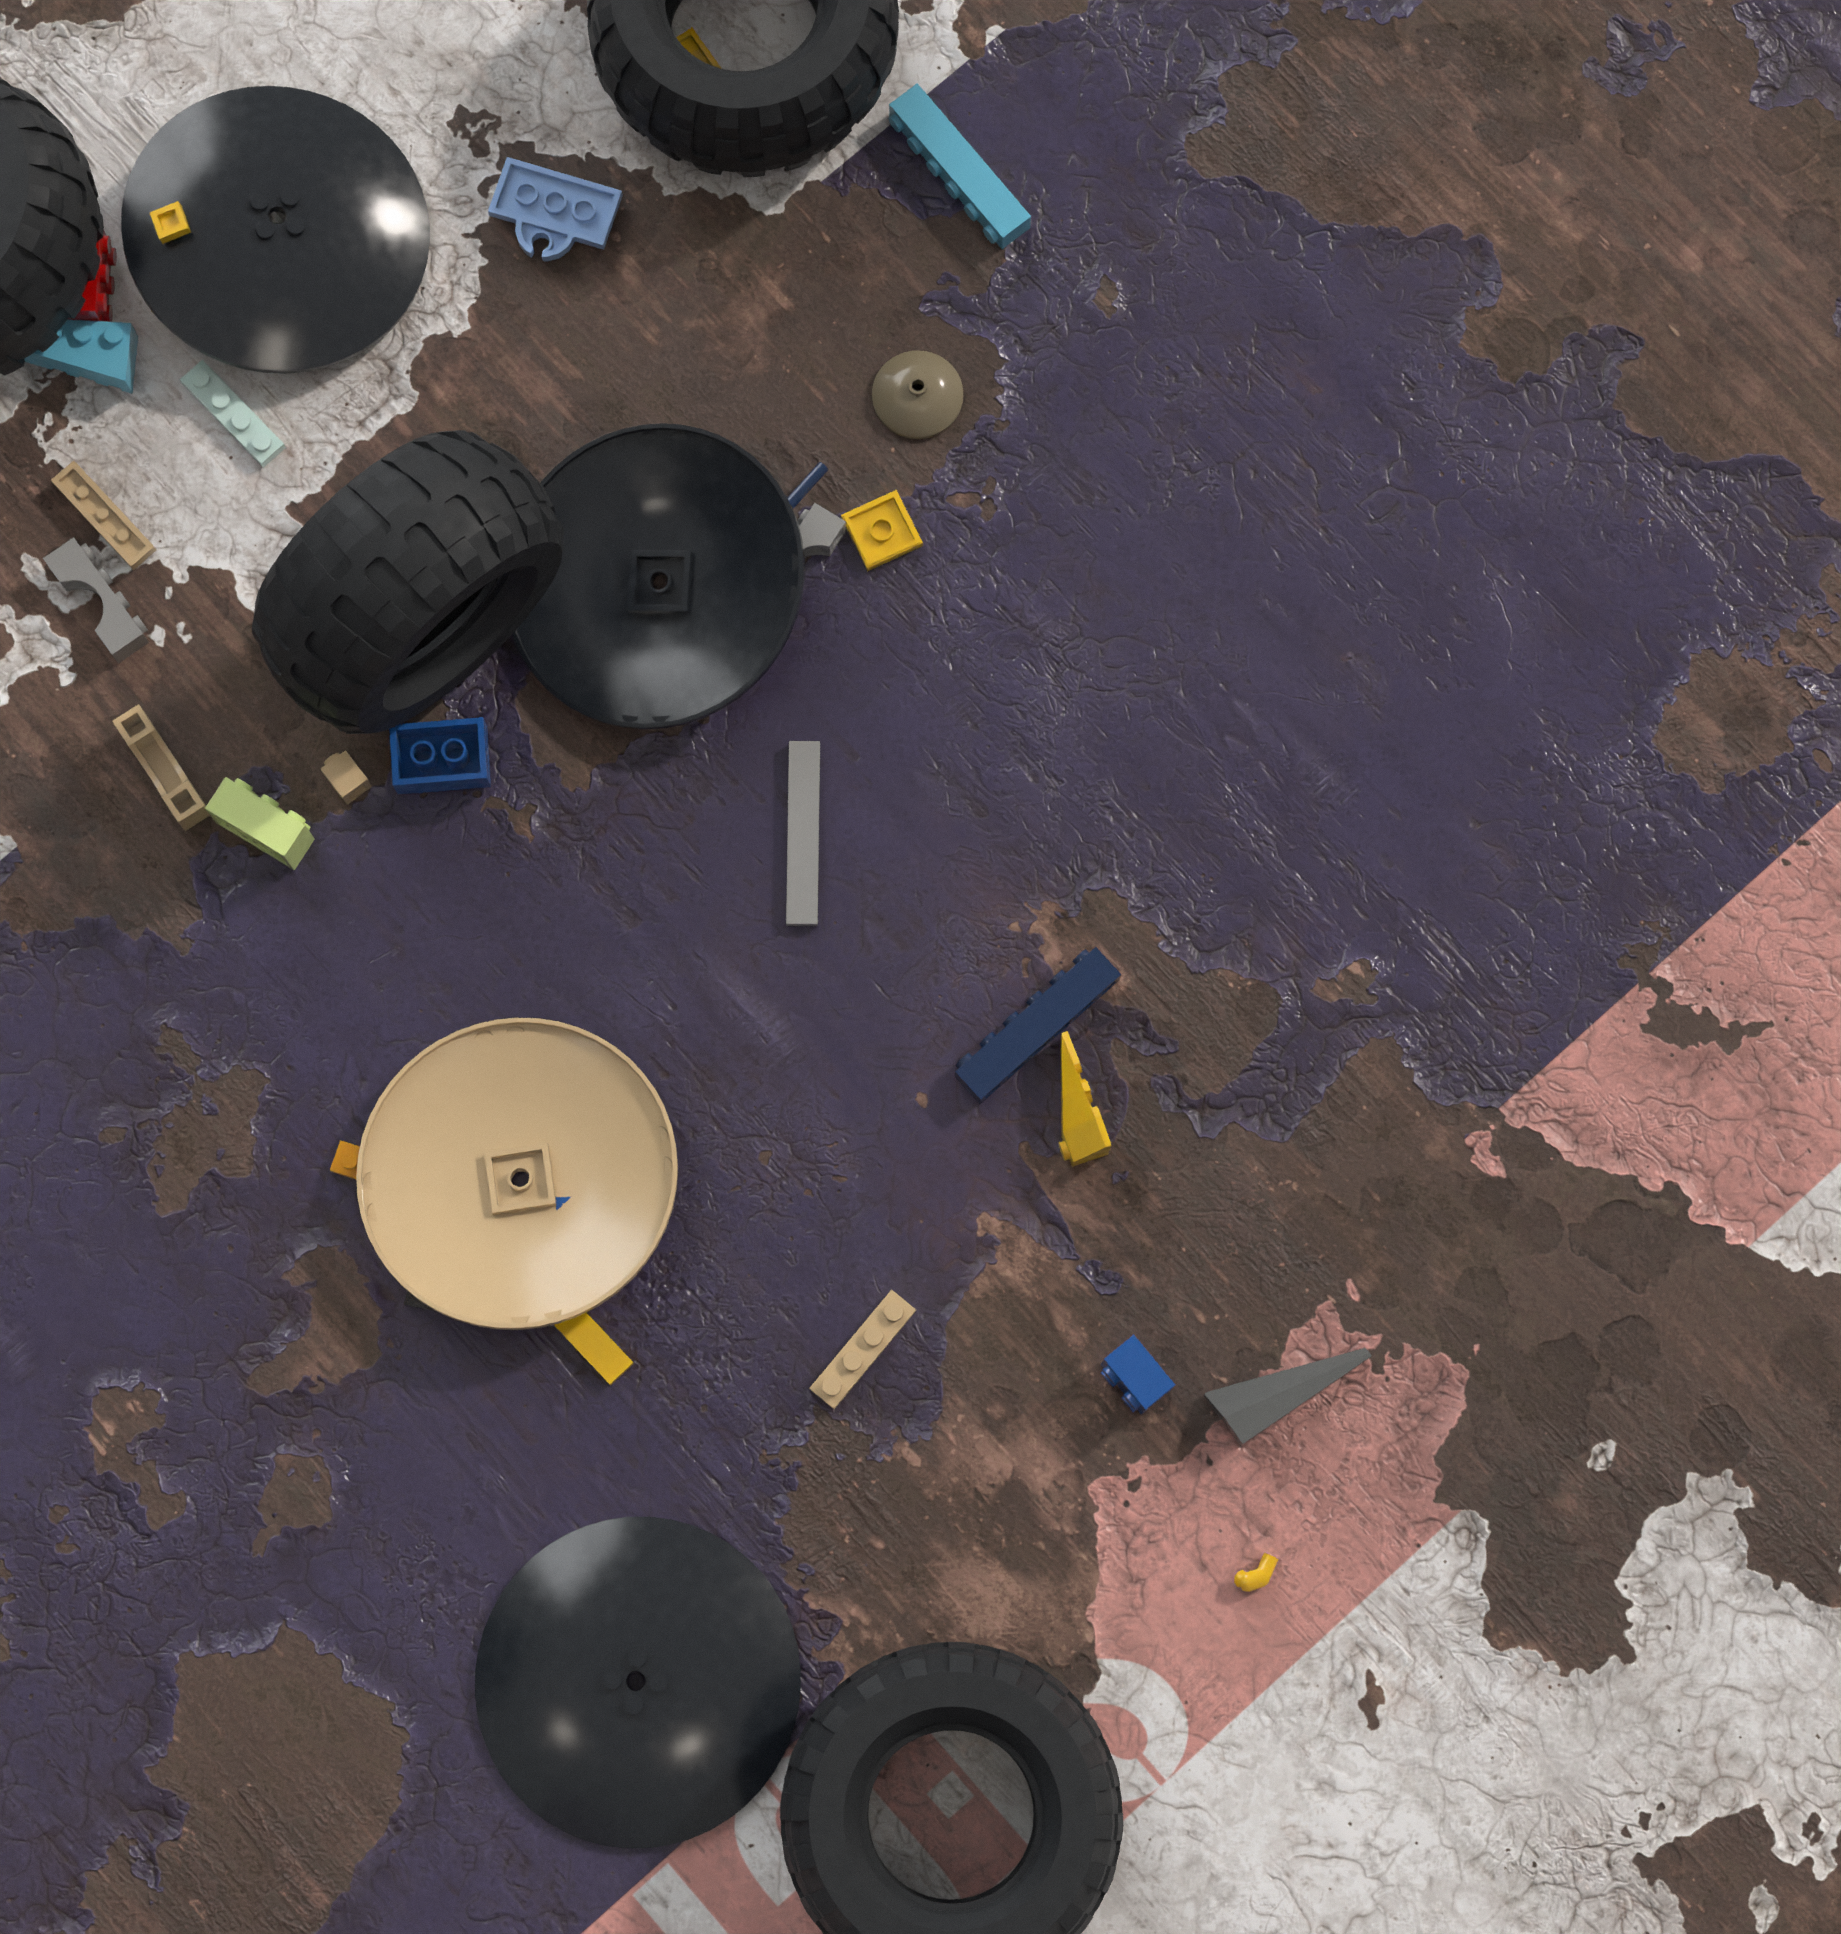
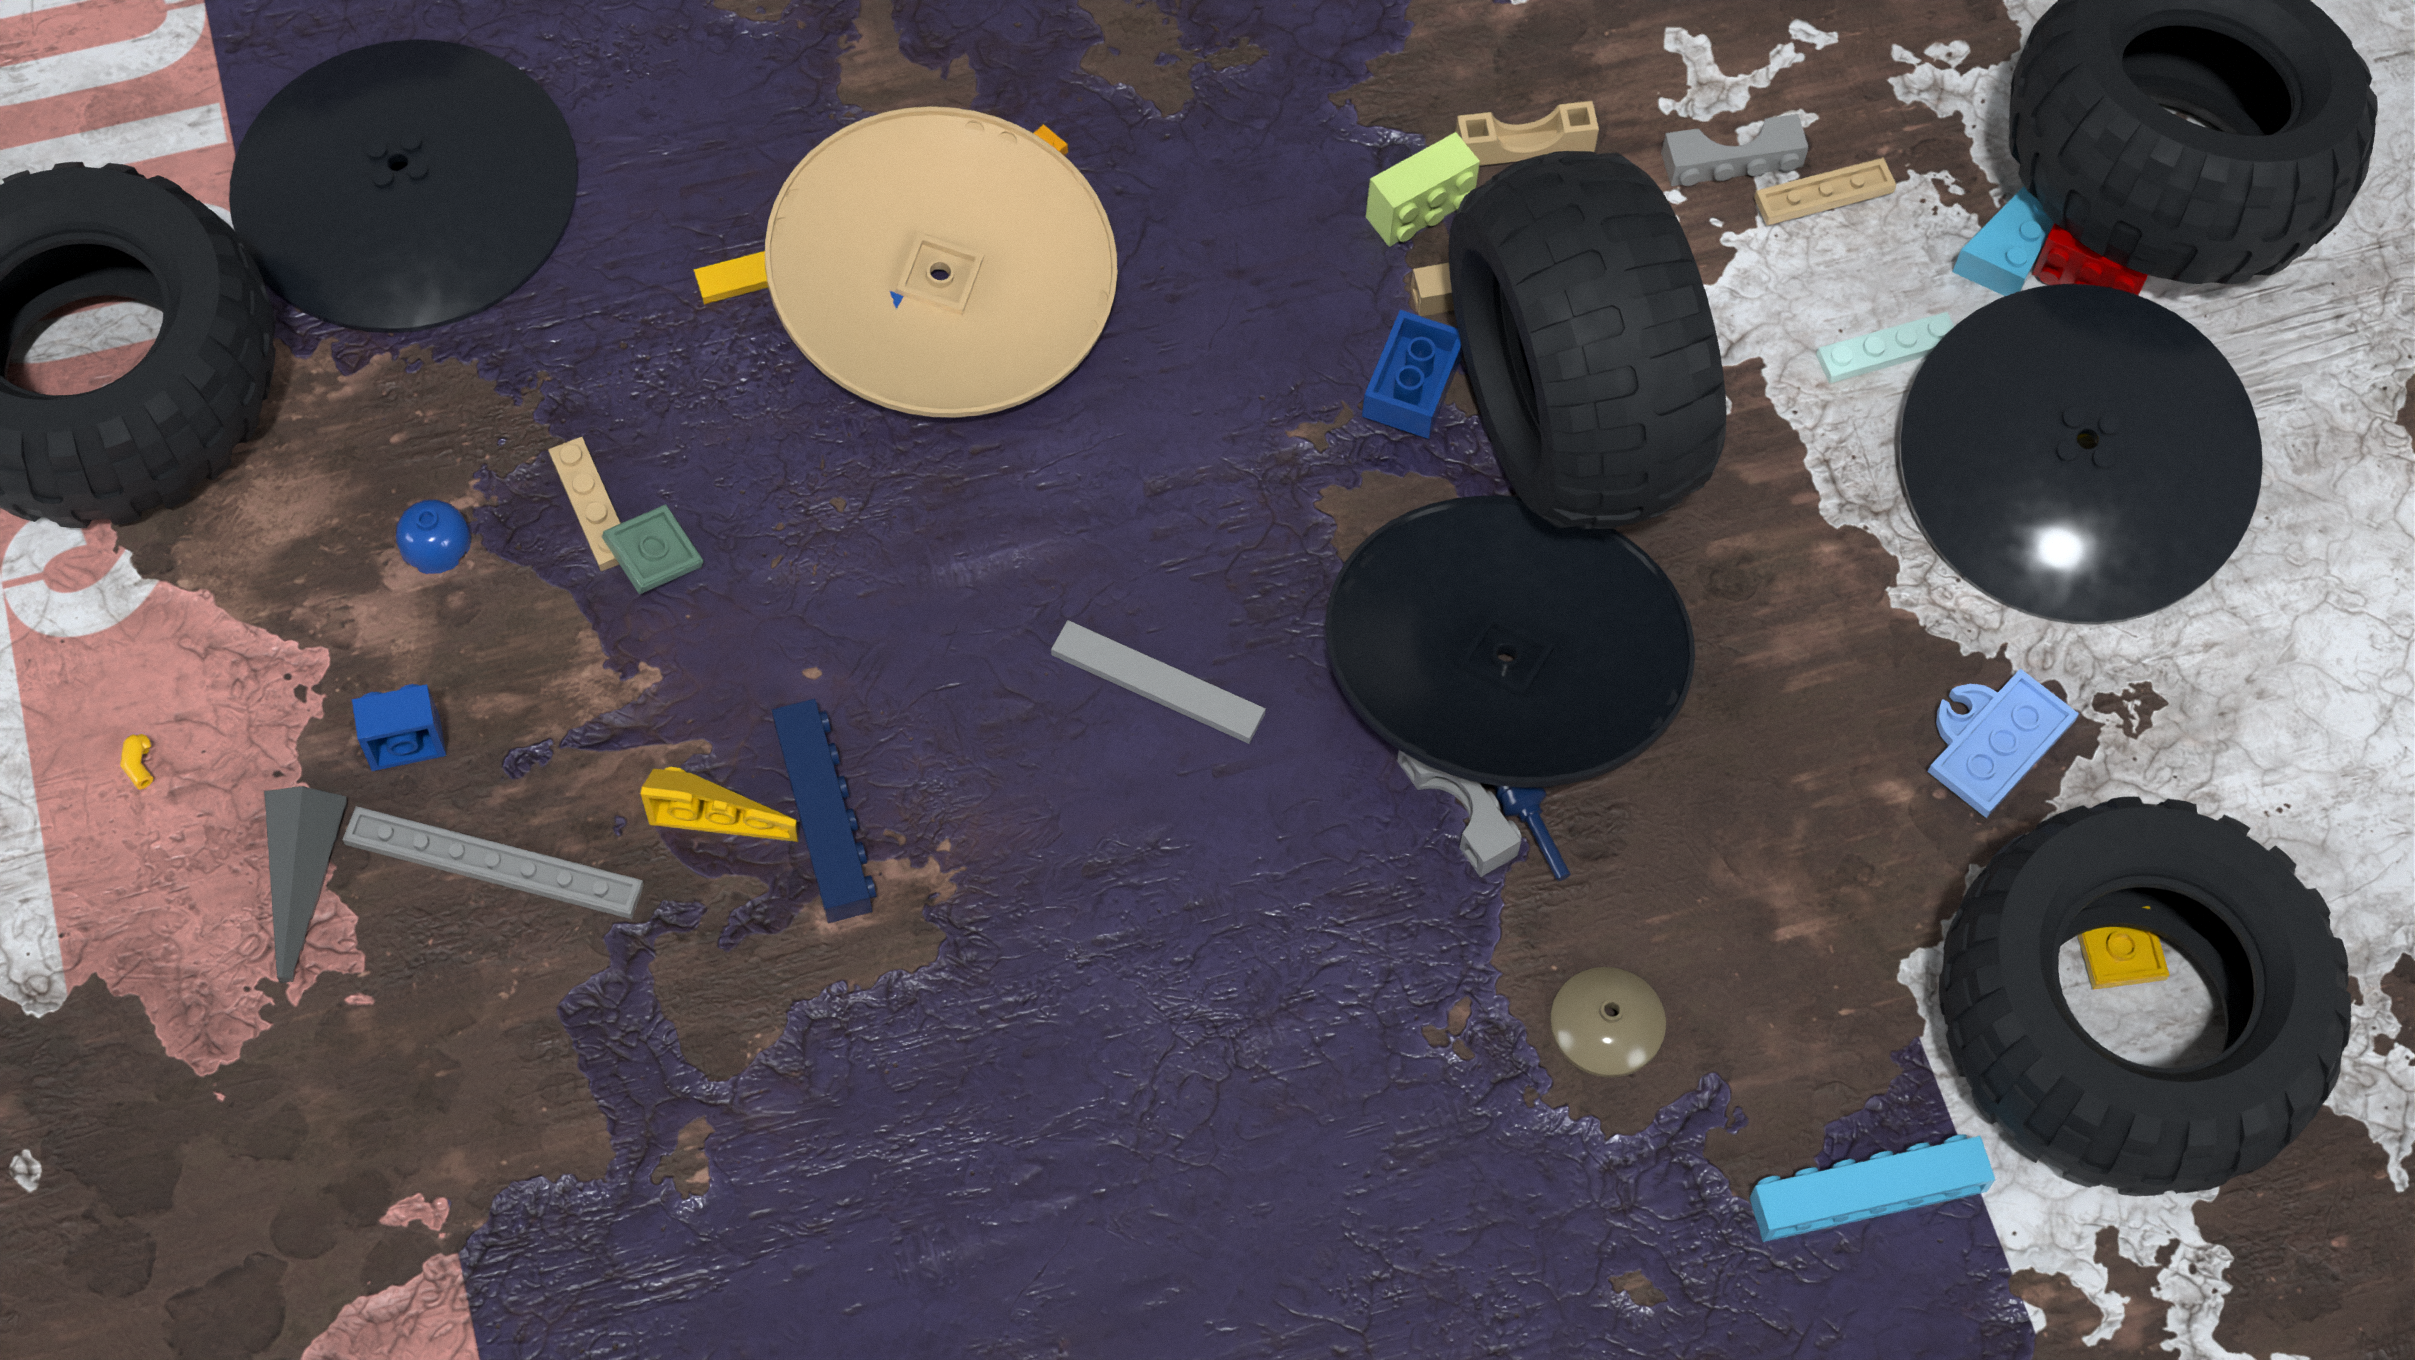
camera: 115 degrees right, 15 degrees down
yellow plate [150,201,191,244] -> none
yellow tile [841,490,923,571] -> none
none -> light grey tile [342,806,644,919]
none -> blue cylinder [396,499,471,574]
none -> sand green tile [602,504,703,594]

